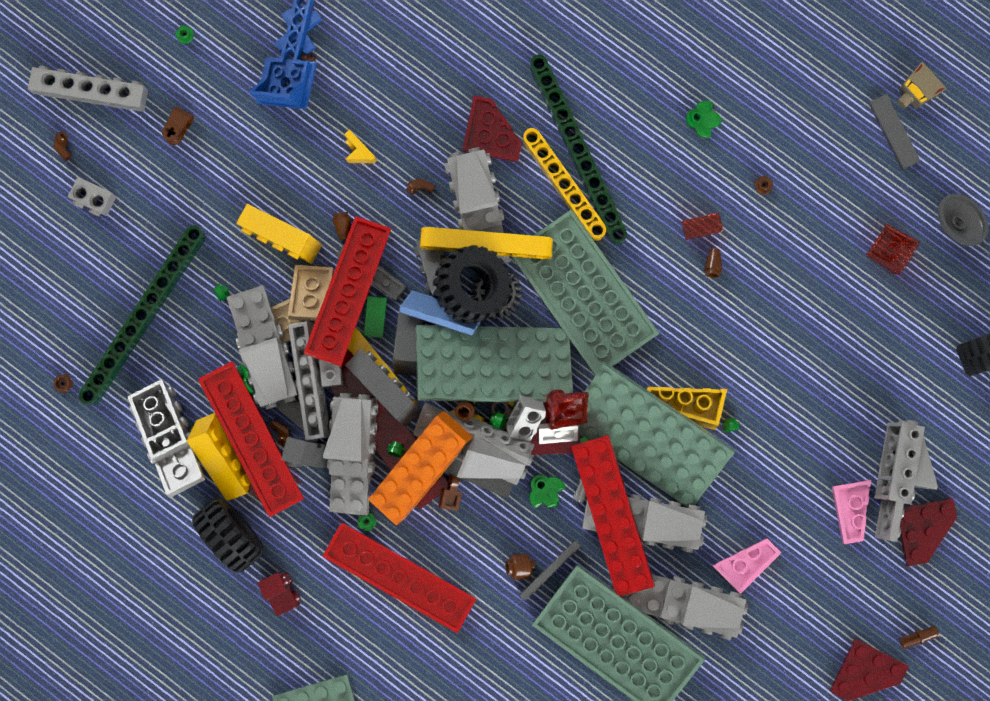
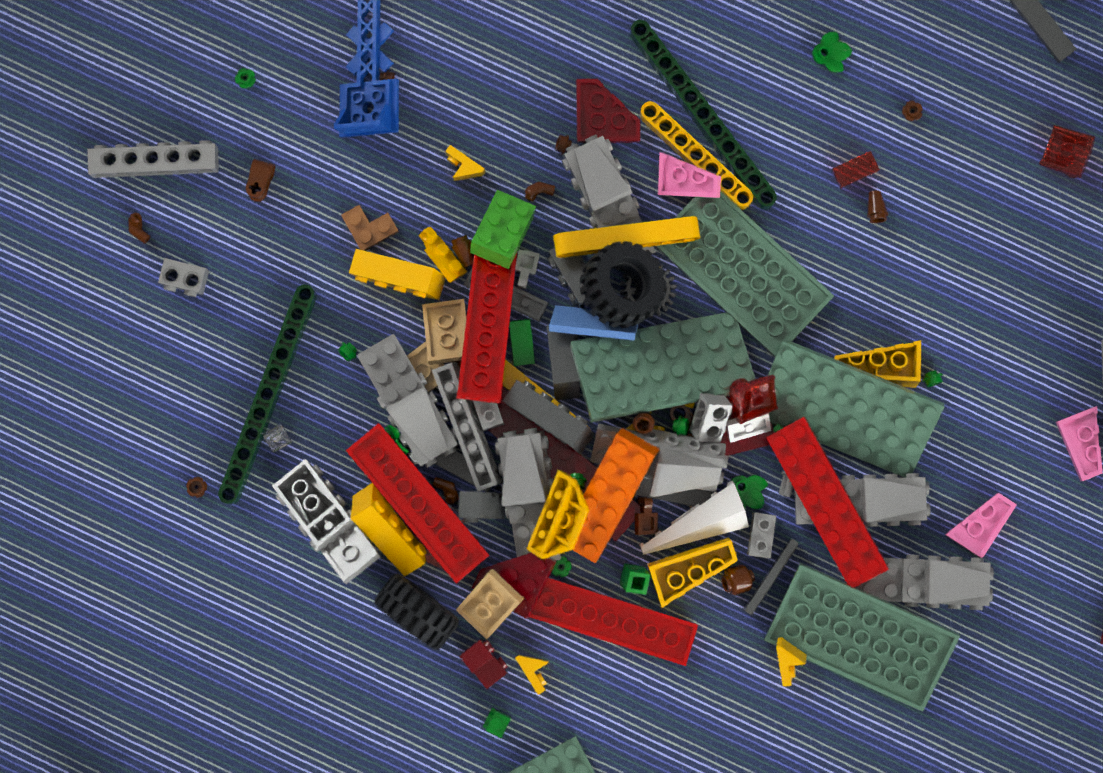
camera: 10 degrees left, 0 degrees up
none -> clear plate [262,424,292,453]
none -> medium nougat plate [341,205,399,251]
none -> yellow hinge [419,226,467,283]
none -> tan plate [456,569,524,639]
none -> bright green brick [470,190,536,269]
none -> dark red plate [472,552,556,619]
none -> green brick [483,707,511,738]
none -> light grey plate [515,249,540,289]
none -> yellow slope [515,655,549,695]
none -> yellow wedge [527,470,589,559]
none -> reddish brown plate [555,135,572,155]
none -> green brick [619,563,651,595]
none -> white wedge [640,481,749,554]
none -> yellow wedge [647,537,738,608]
none -> bright pink wing [658,152,721,198]
none -> light grey brick [747,513,776,558]
none -> yellow slope [776,637,807,686]

